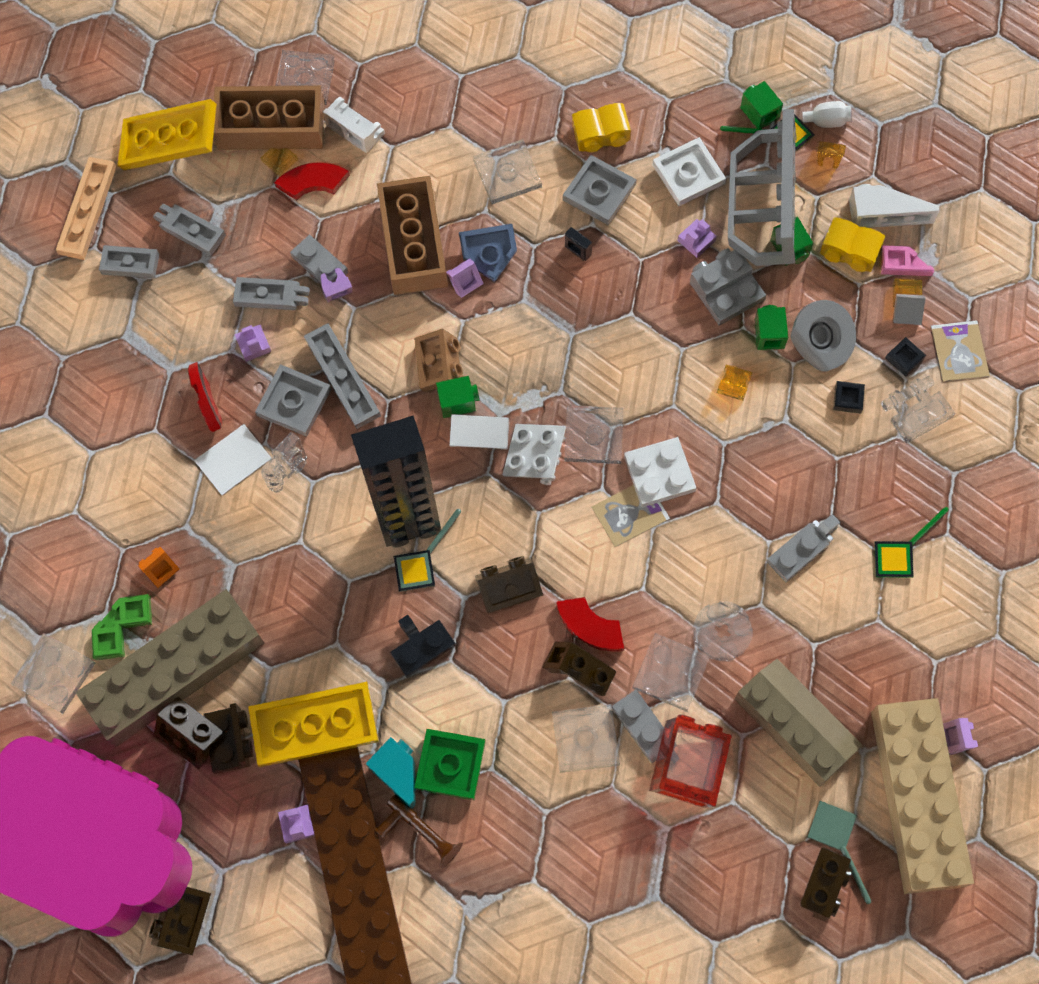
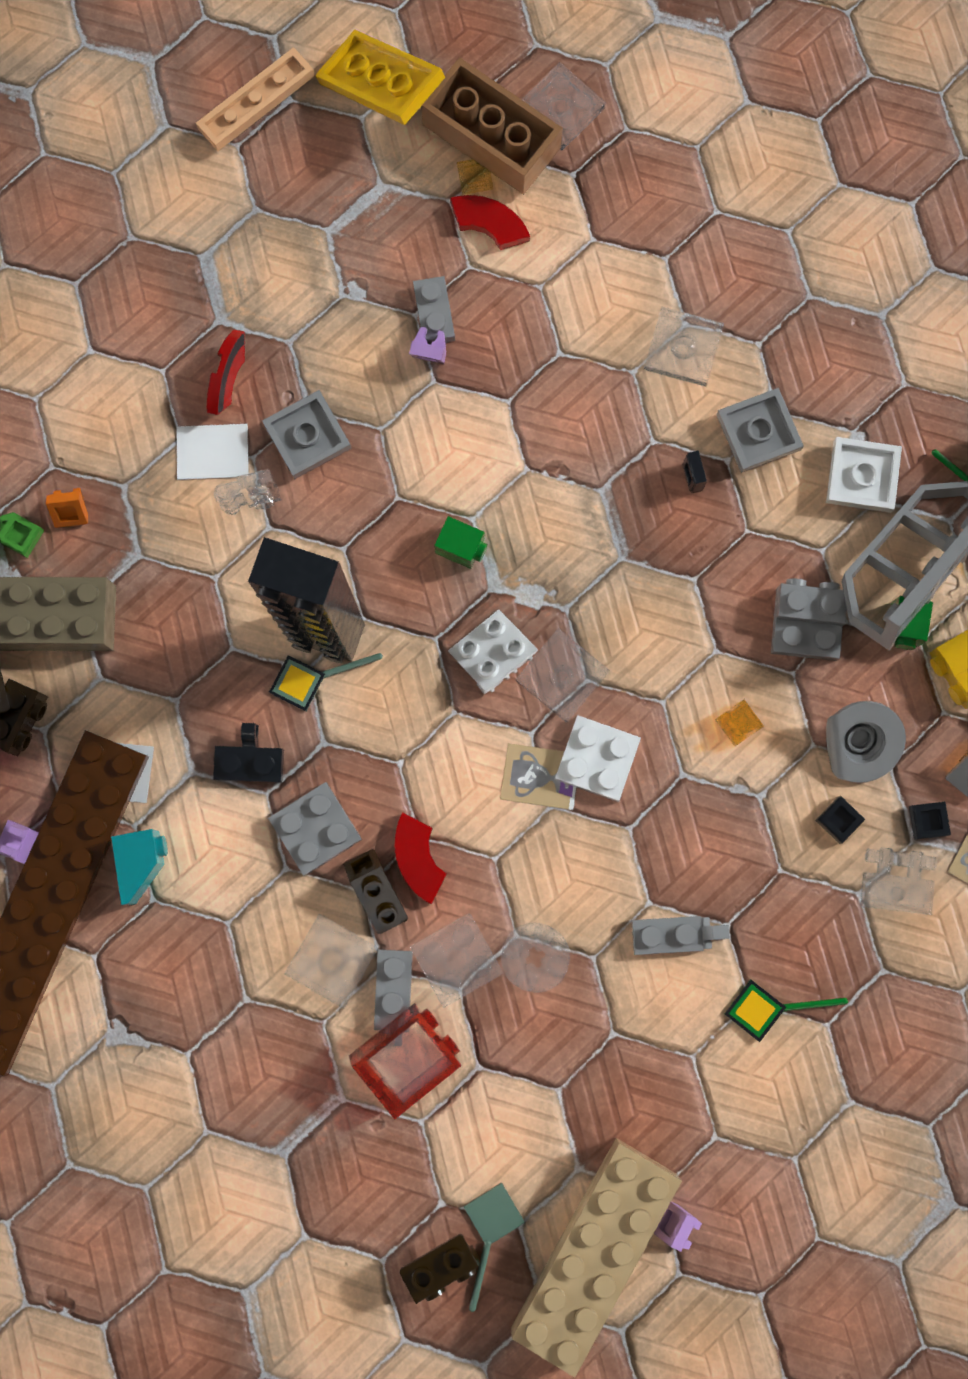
camera: 35 degrees right, 10 degrees up
light grey plate [99,245,159,279] -> none
light grey hinge [153,204,226,256] -> none
light grey hinge [233,277,310,310] -> none
lavender tile [234,324,272,362] -> none
yellow plate [248,681,379,767] -> none
light grey plate [304,323,381,429] -> none
white hinge [323,97,385,153] -> none
reddish brown piece [375,794,463,868] -> none
medium nougat brick [377,176,448,295] -> none
medium nougat bracket [414,329,463,392] -> none
green plate [414,728,486,801] -> none
lavender tile [446,259,484,298] -> none
white hinge [450,415,509,450] -> none
sand blue plate [459,224,517,283] -> none
dark brown bracket [475,556,543,613] -> none
yellow brick [572,103,631,153] -> none
lavender tile [677,219,717,258] -> none
dark tan slope [735,659,863,787] -> none
green brick [754,305,788,350] -> none
none -> light grey plate [268,782,362,876]

